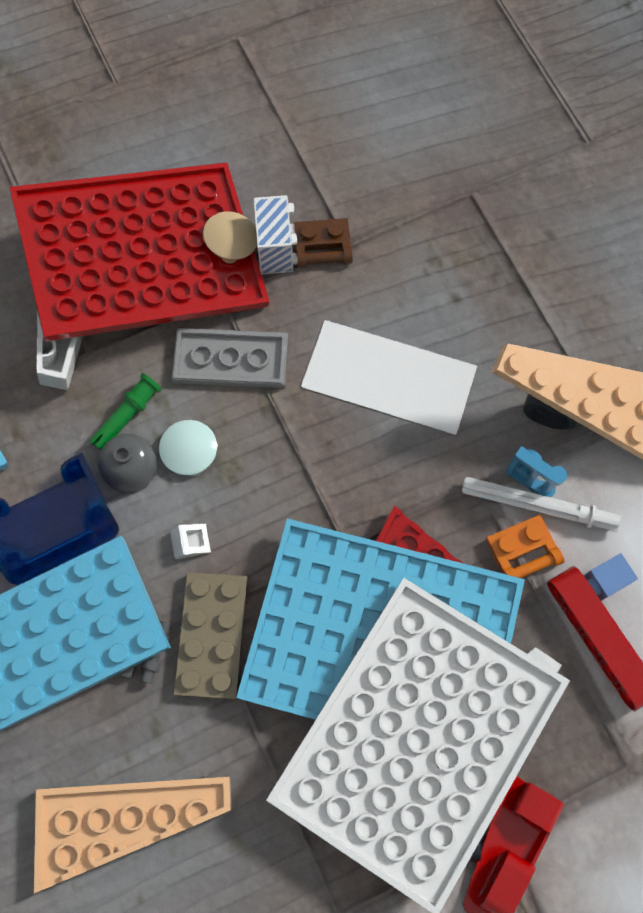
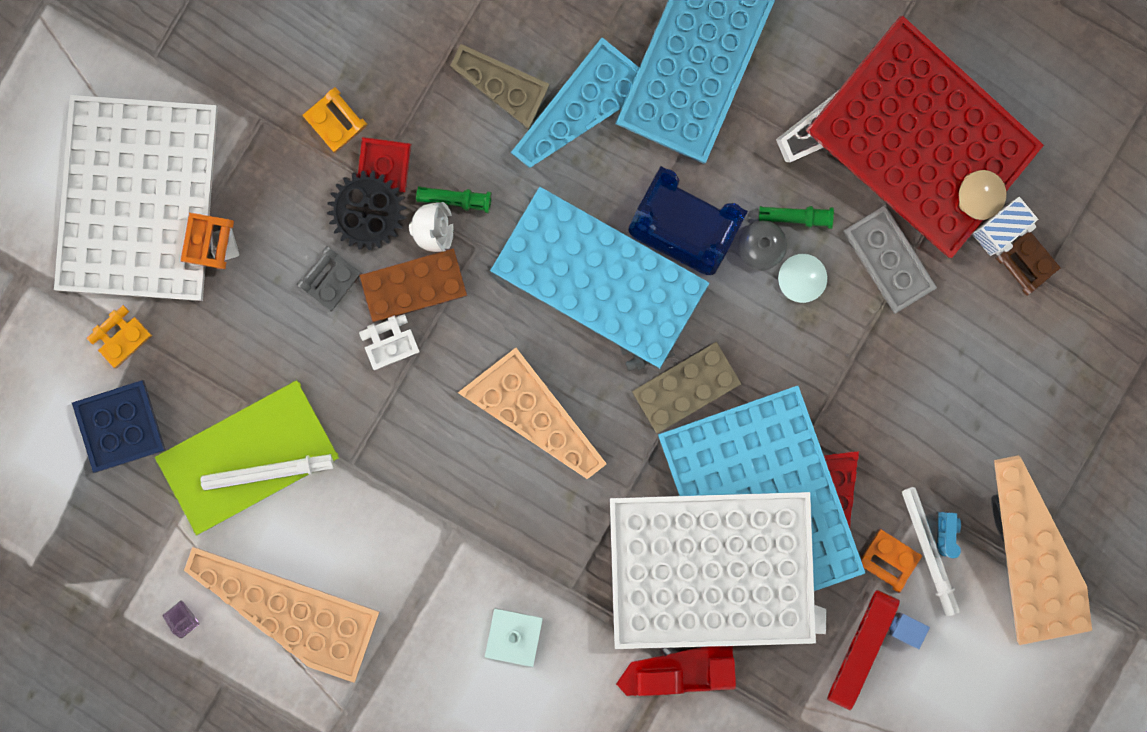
camera: 55 degrees right, 15 degrees up
white slope [171,524,211,559] -> none
white sticker [301,320,477,435] -> none

